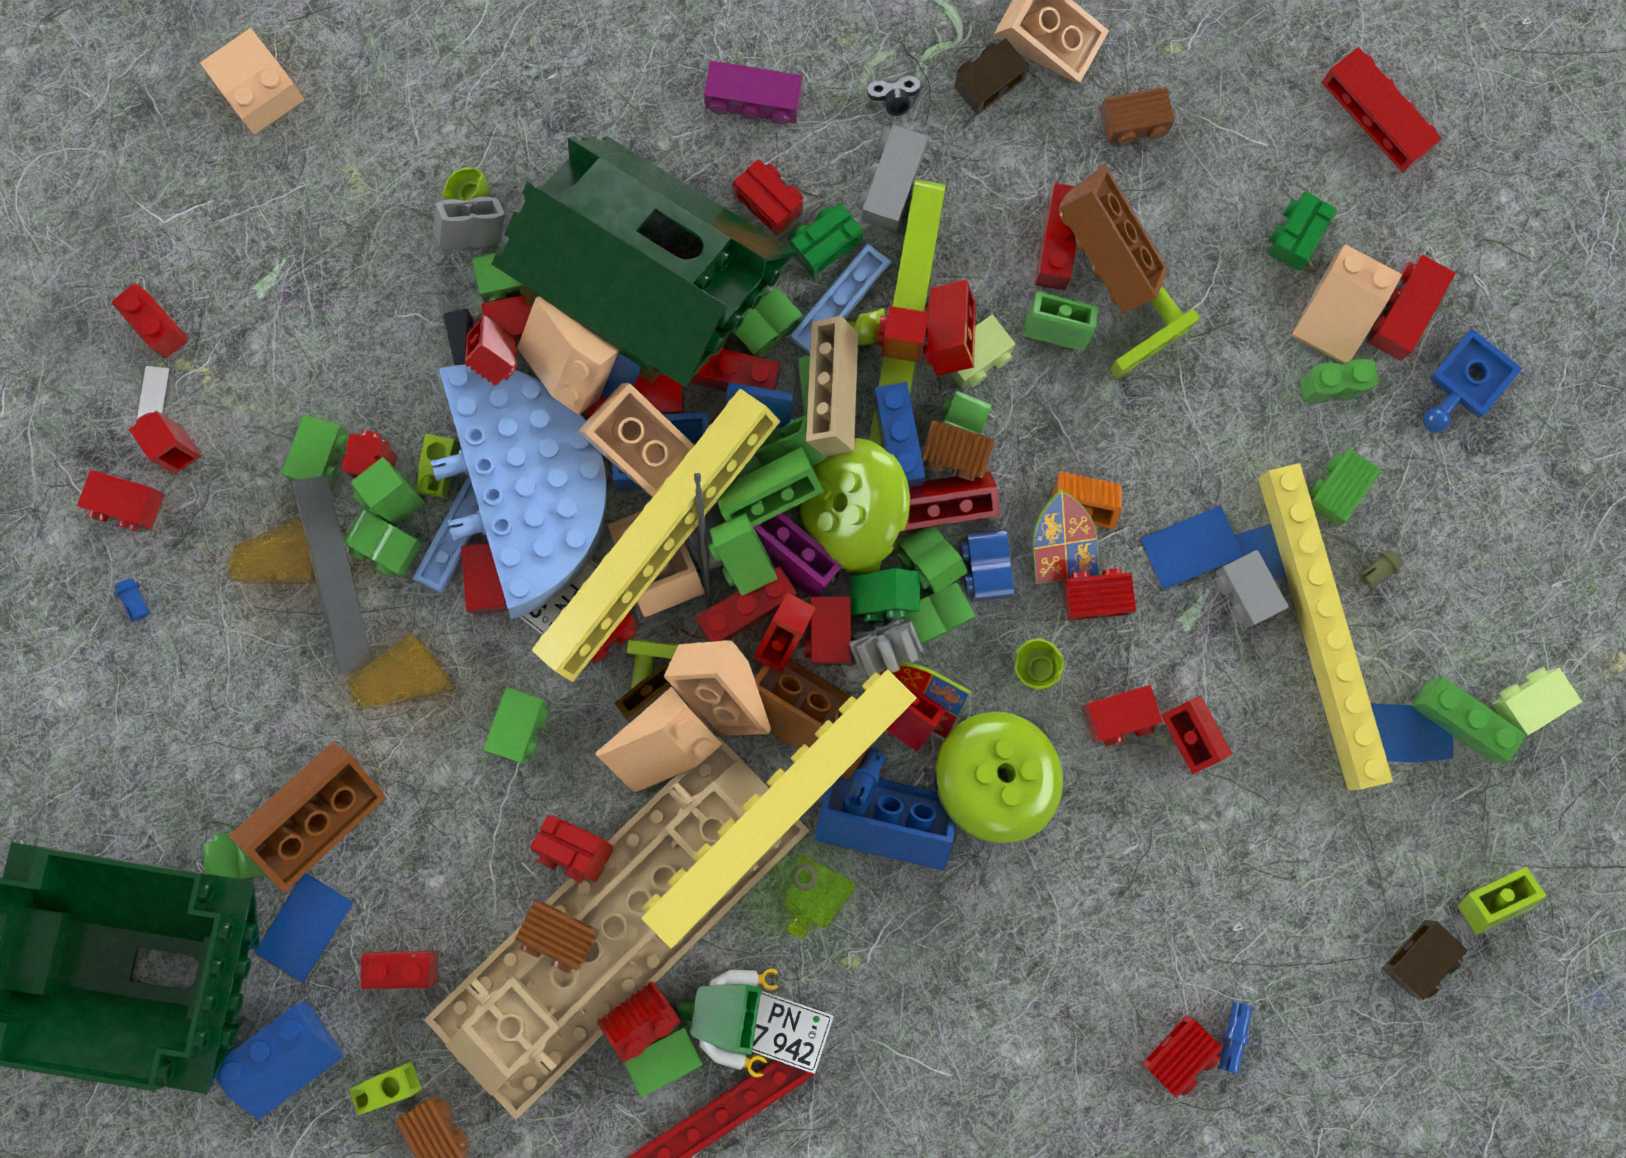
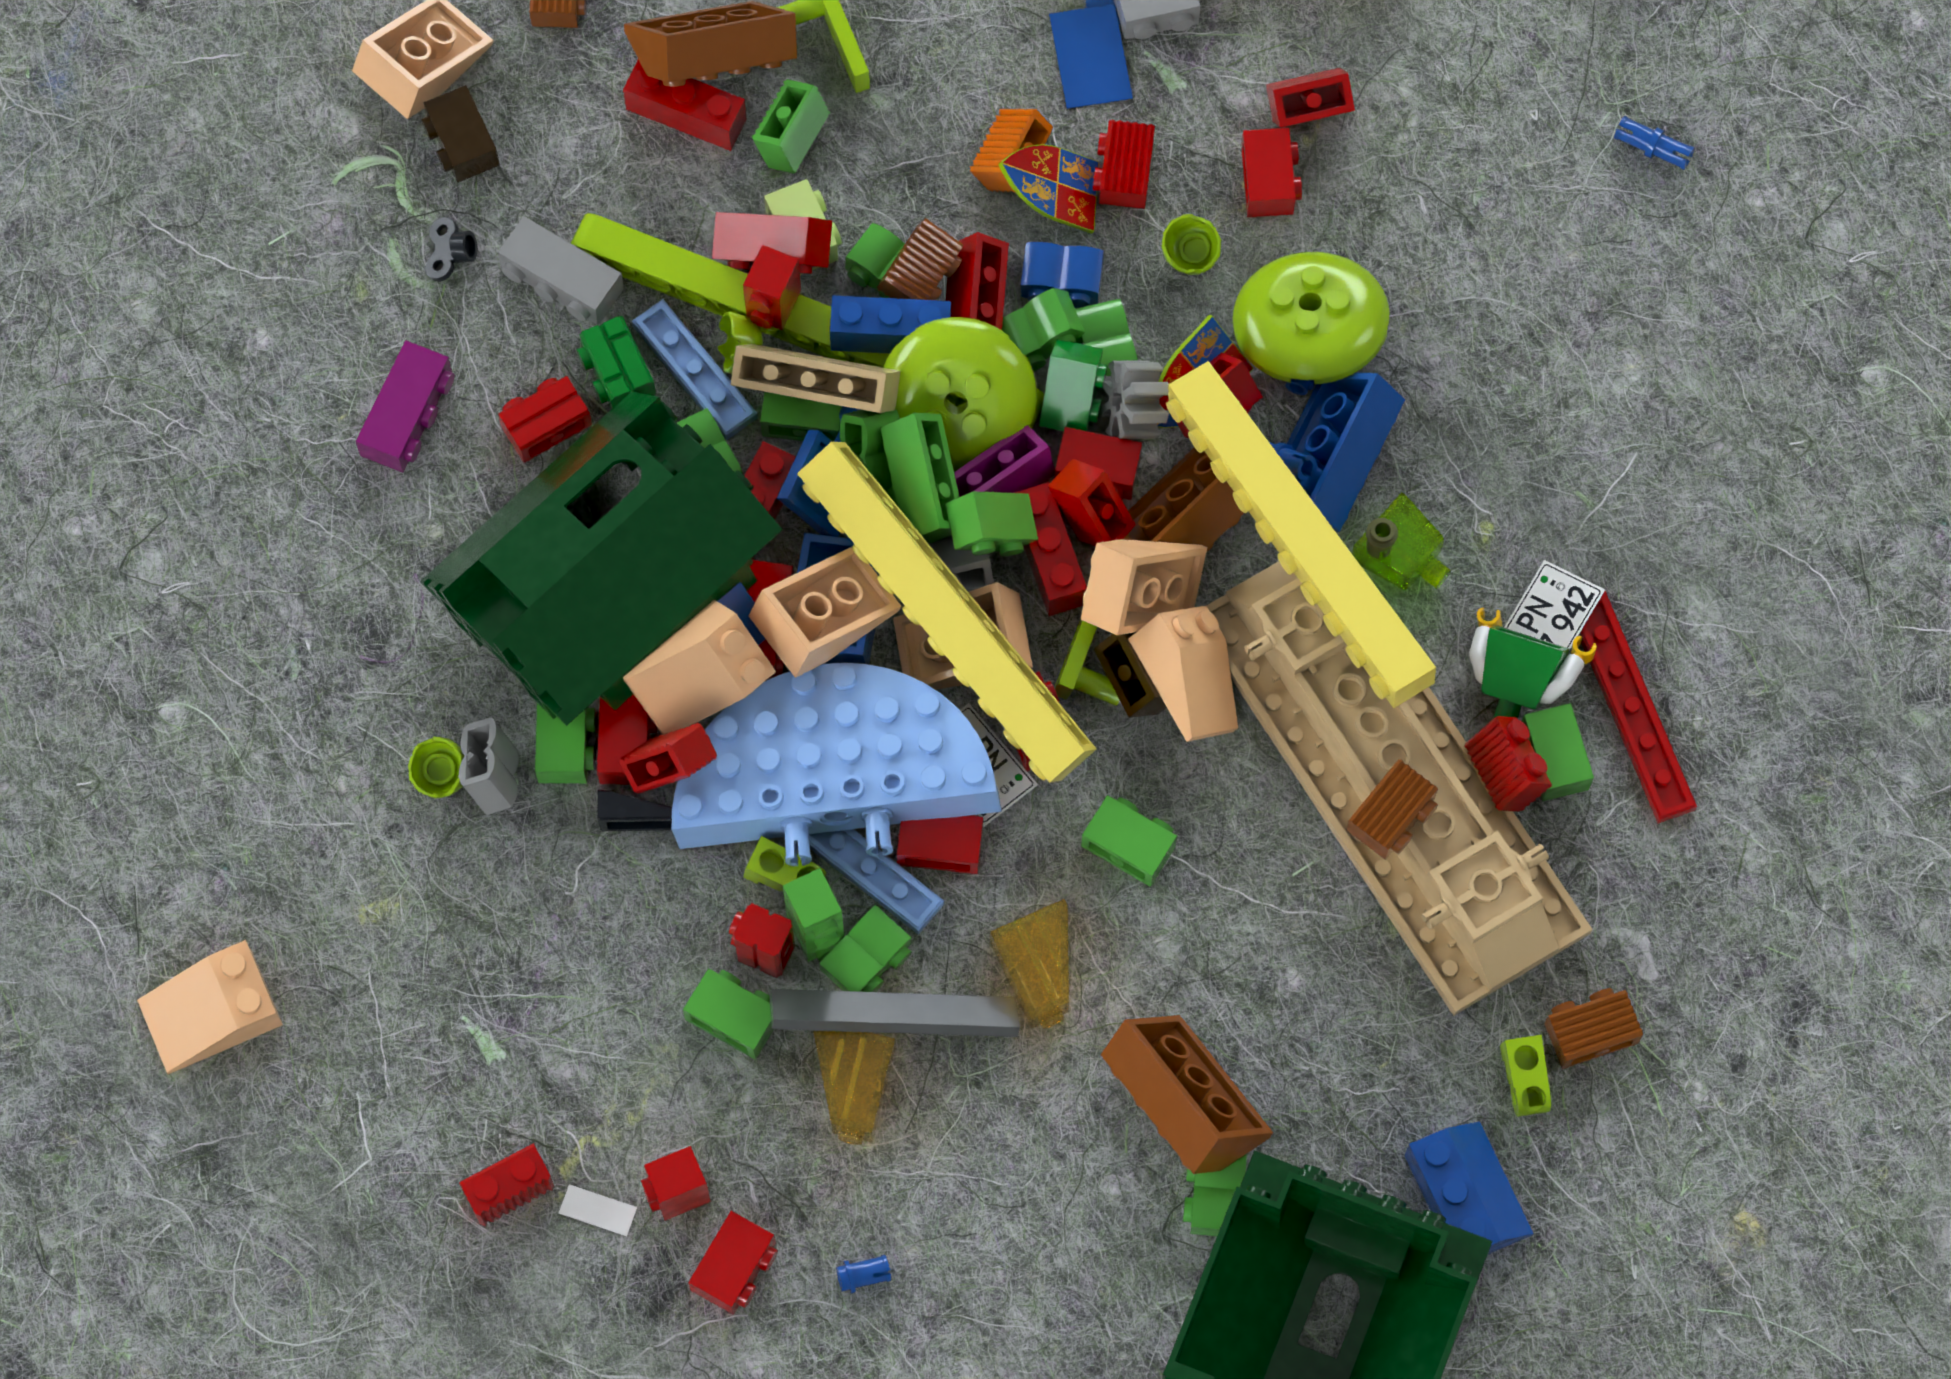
camera: 75 degrees left, 10 degrees down
blue sticker [255,873,354,983] -> none
red brick [360,950,439,989] -> none
red brick [530,814,614,884] -> none
dark grey piece [694,473,712,608] -> none
red brick [1141,1015,1223,1098] -> none

